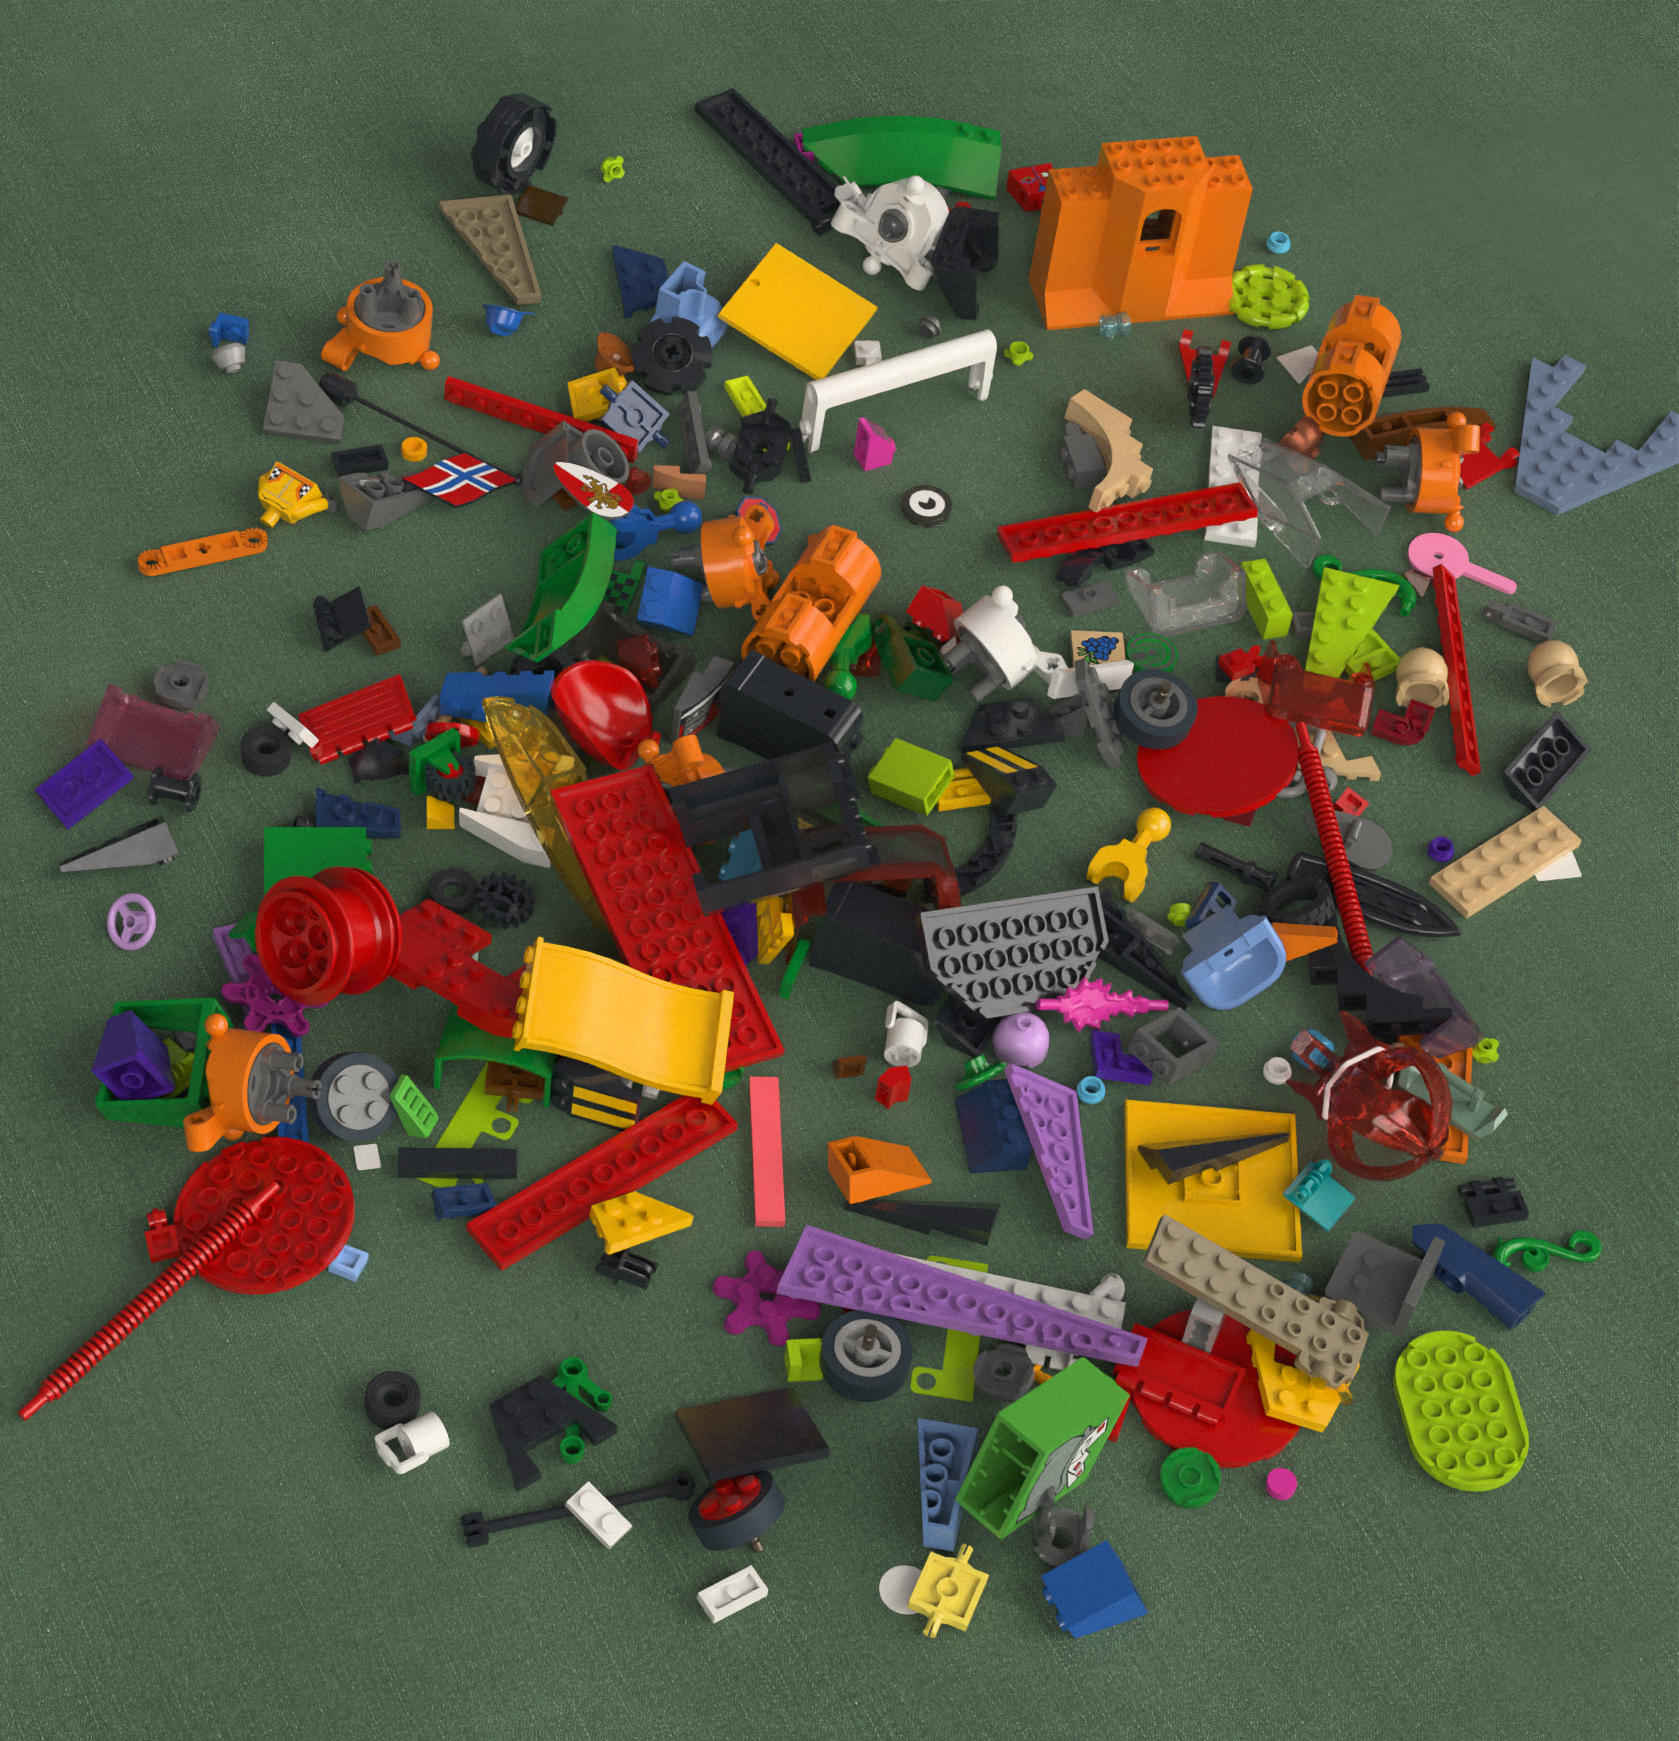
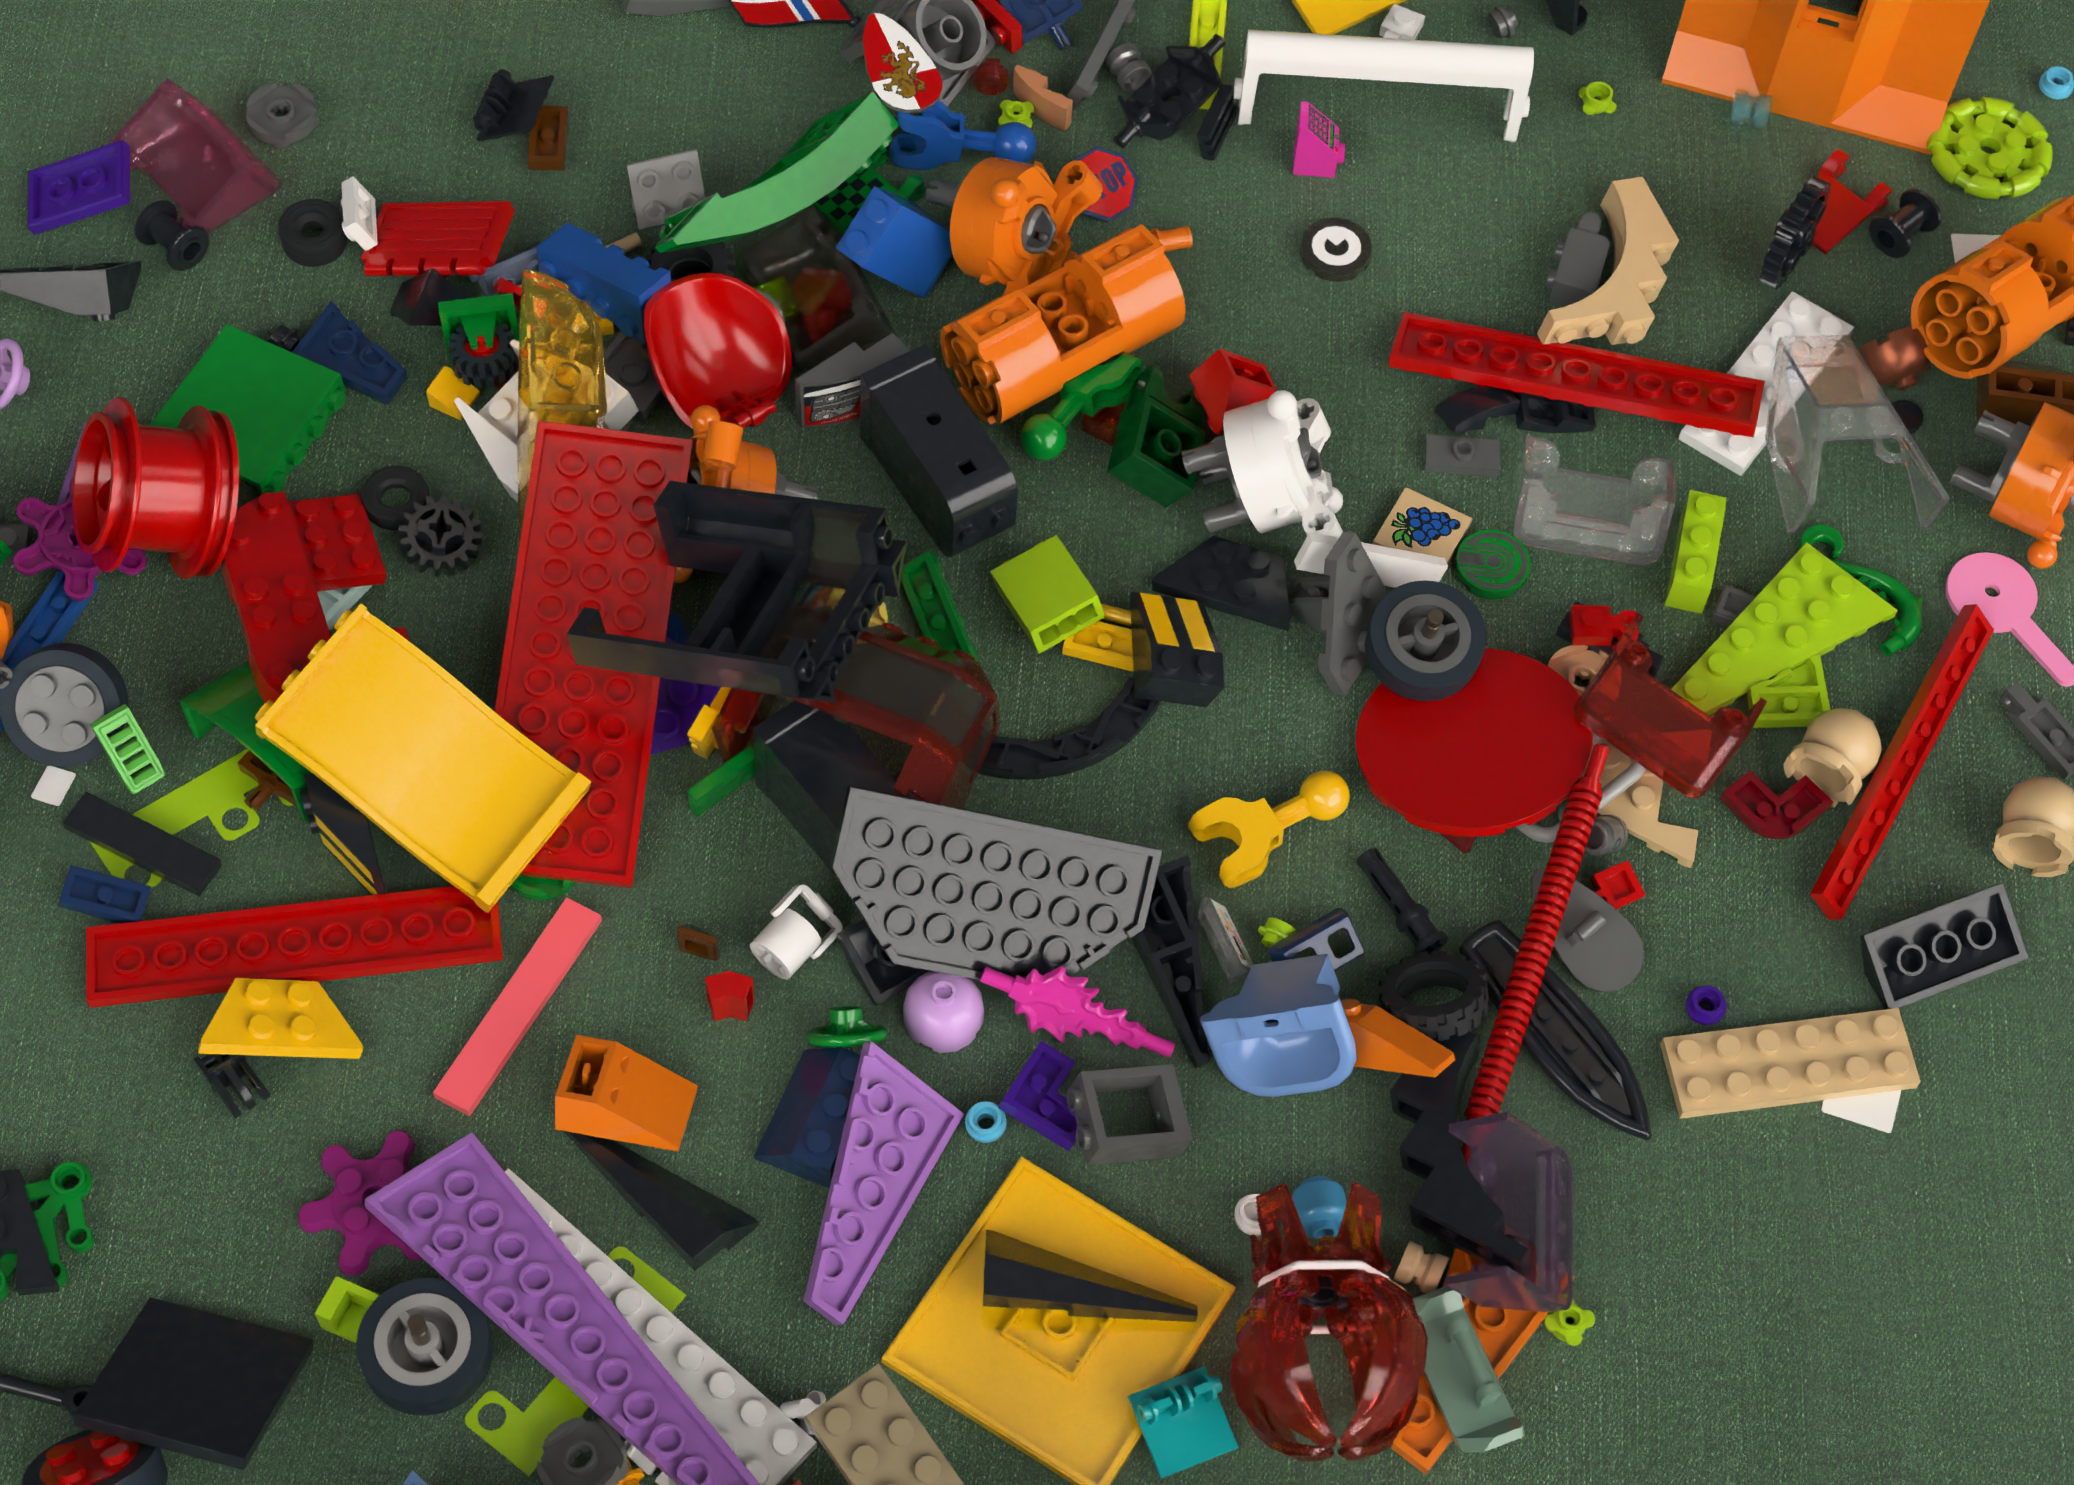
camera: 35 degrees right, 10 degrees up
reddish brown slope [1405,569,1433,597] -> none

